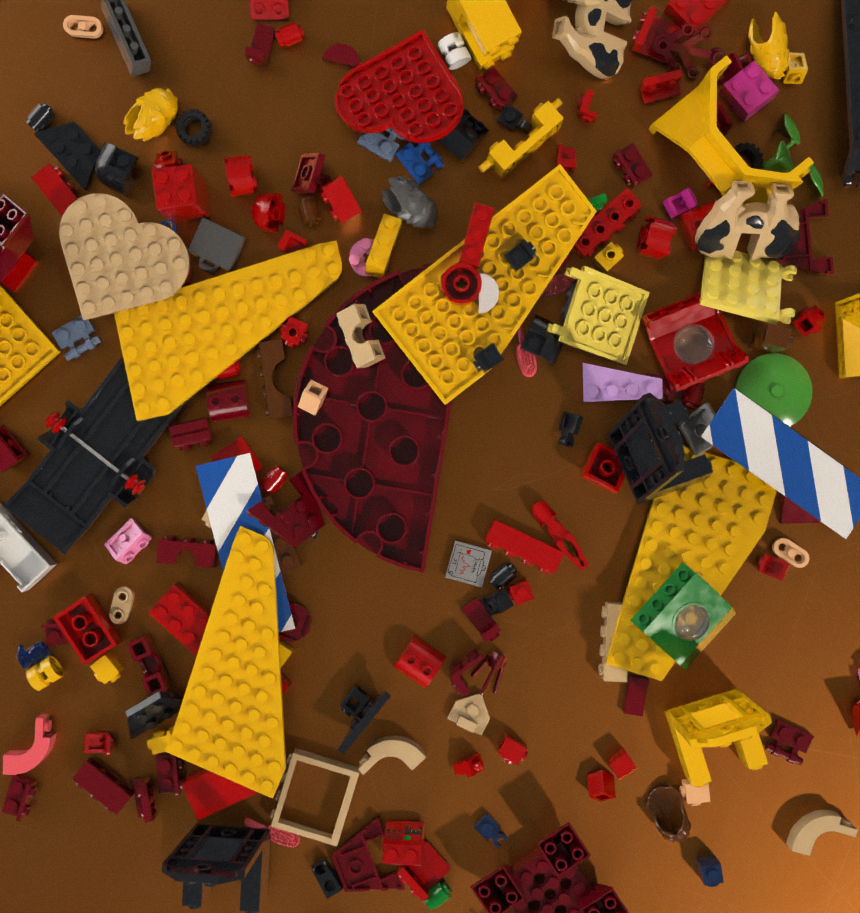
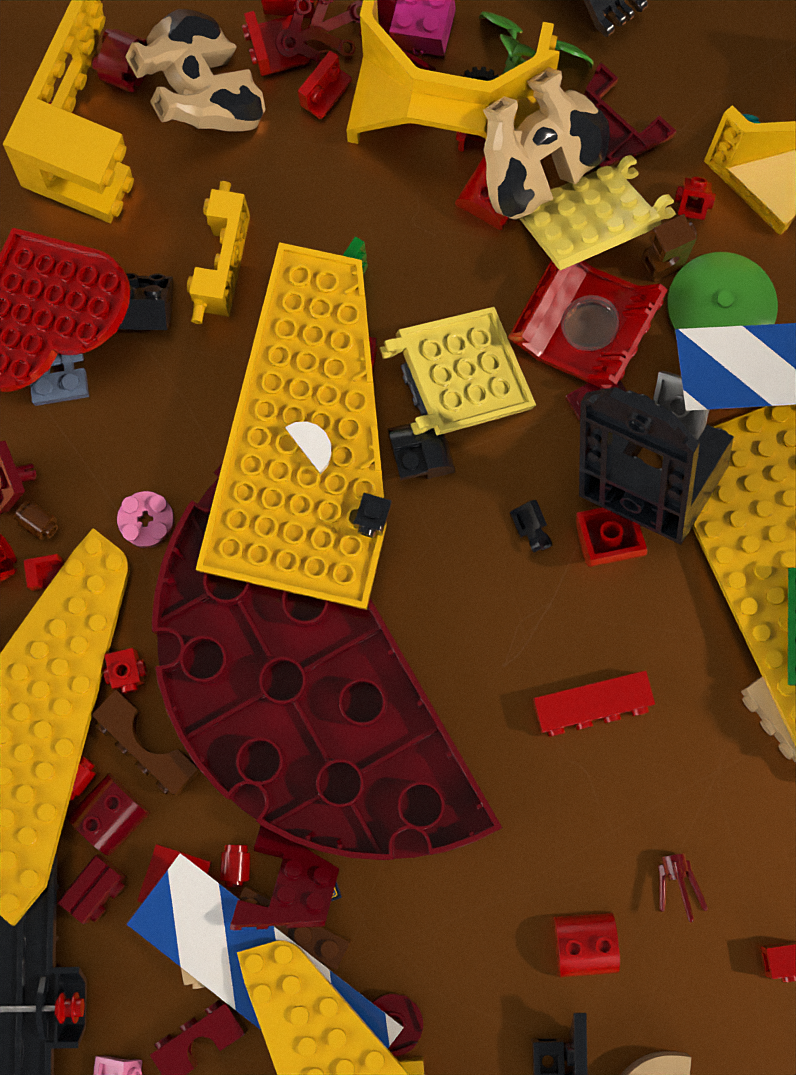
camera: 30 degrees left, 10 degrees down
light nougat brick [298,380,328,415] -> none
red brick [319,175,362,223] -> none
tan arch [336,304,385,368] -> none
yellow arch [365,214,402,278] -> none
dark grey head [382,176,439,229] -> none
blue plate [395,142,444,186] -> none
white wheel [438,32,471,70] -> none
red brick [441,263,482,306] -> none
light grey tile [445,540,492,587] -> none
tan plate [447,692,490,736] -> none
dark red bracket [449,649,484,696] -> none
red piece [452,753,484,777] -> none
red arch [459,203,494,270] -> none
dark red bracket [462,598,501,642] -> none
dark red bracket [475,66,518,112] -> none
black brick [480,588,514,617] -> none
black brick [489,562,517,590] -> none
black plate [497,104,532,135] -> none
black bracket [504,239,536,272] -> none
red brick [507,578,534,606] -> none
coral piece [516,324,537,377] -> none
red arm [531,501,589,570] -> none
coral piece [541,267,593,298] -> none
red panel [555,143,577,172] -> none
red brick [572,188,642,259] -> none
red bracket [577,89,598,123] -> none
lavender wedge [583,363,663,402] -> none
yellow brick [592,242,624,274] -> none
dark red bracket [612,143,653,189] -> none
red brick [636,216,677,260] -> none
dark pink bracket [663,187,698,219] -> none
red brick [681,383,705,410] -> none

